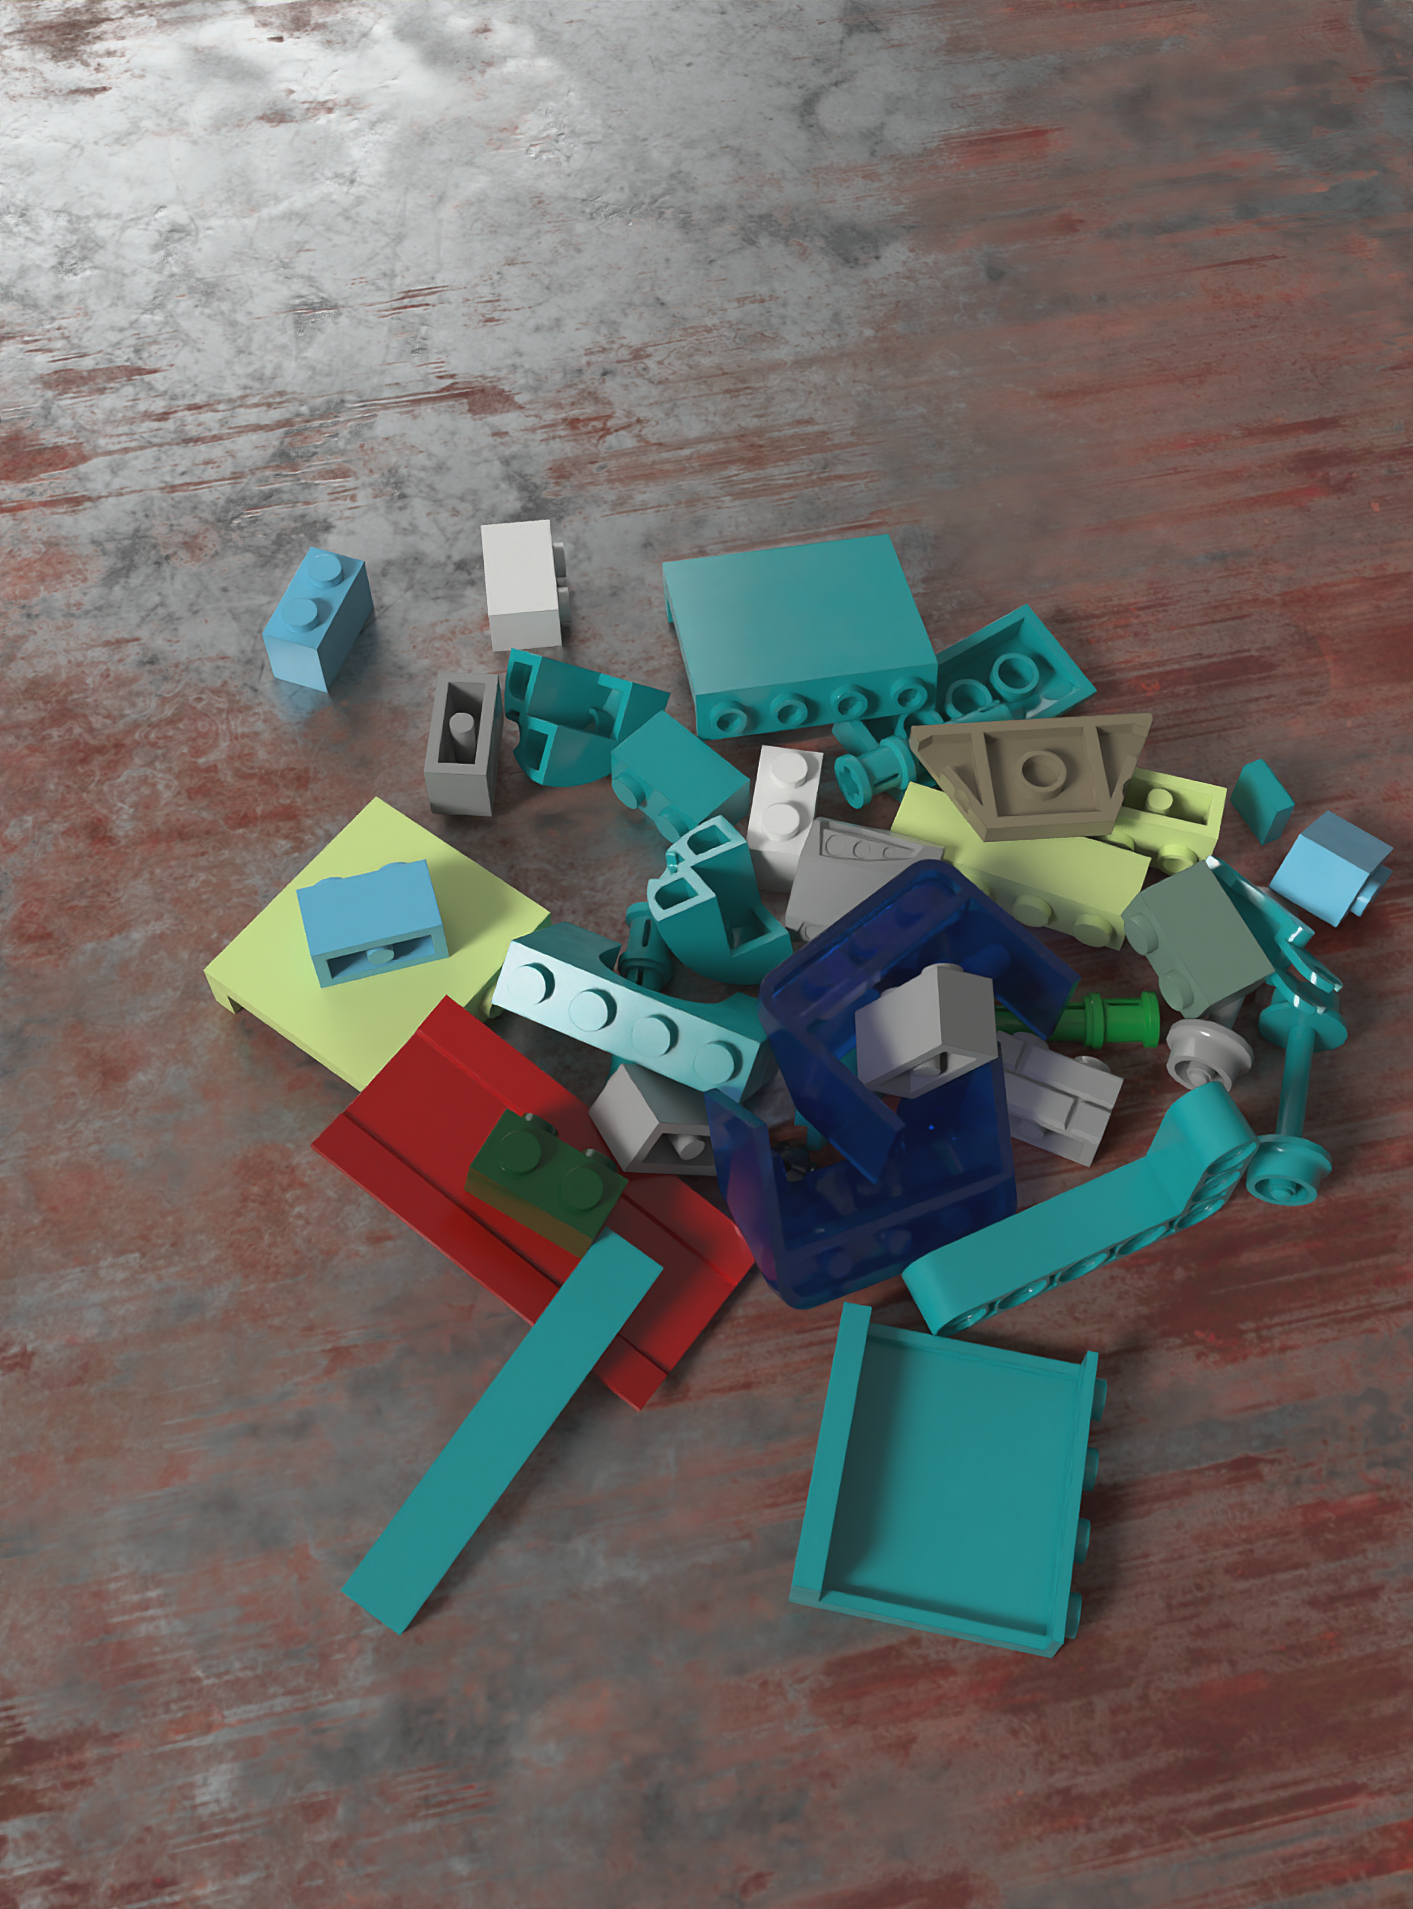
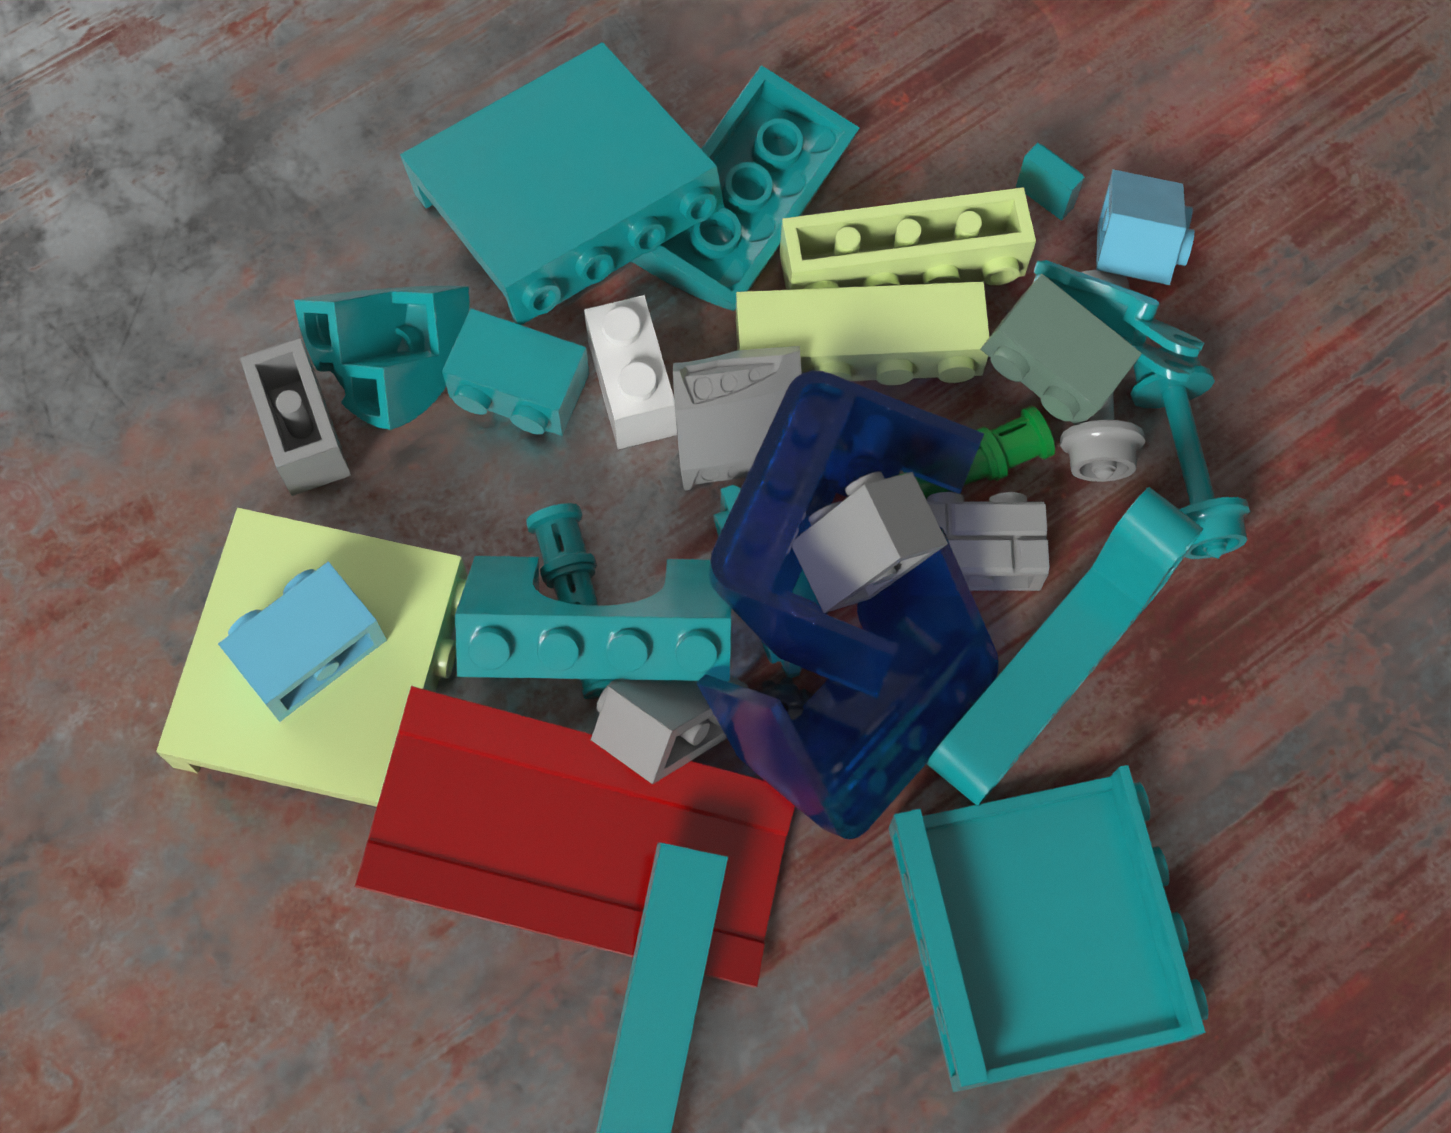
camera: 25 degrees left, 10 degrees up
medium azure brick [262,547,374,693] -> none
dark green brick [464,1108,629,1259] -> none
white brick [481,520,571,652] -> none
teal brick [647,814,798,985] -> none
teal pin [834,700,1013,809] -> none
dark tan wing [909,712,1153,842] -> none

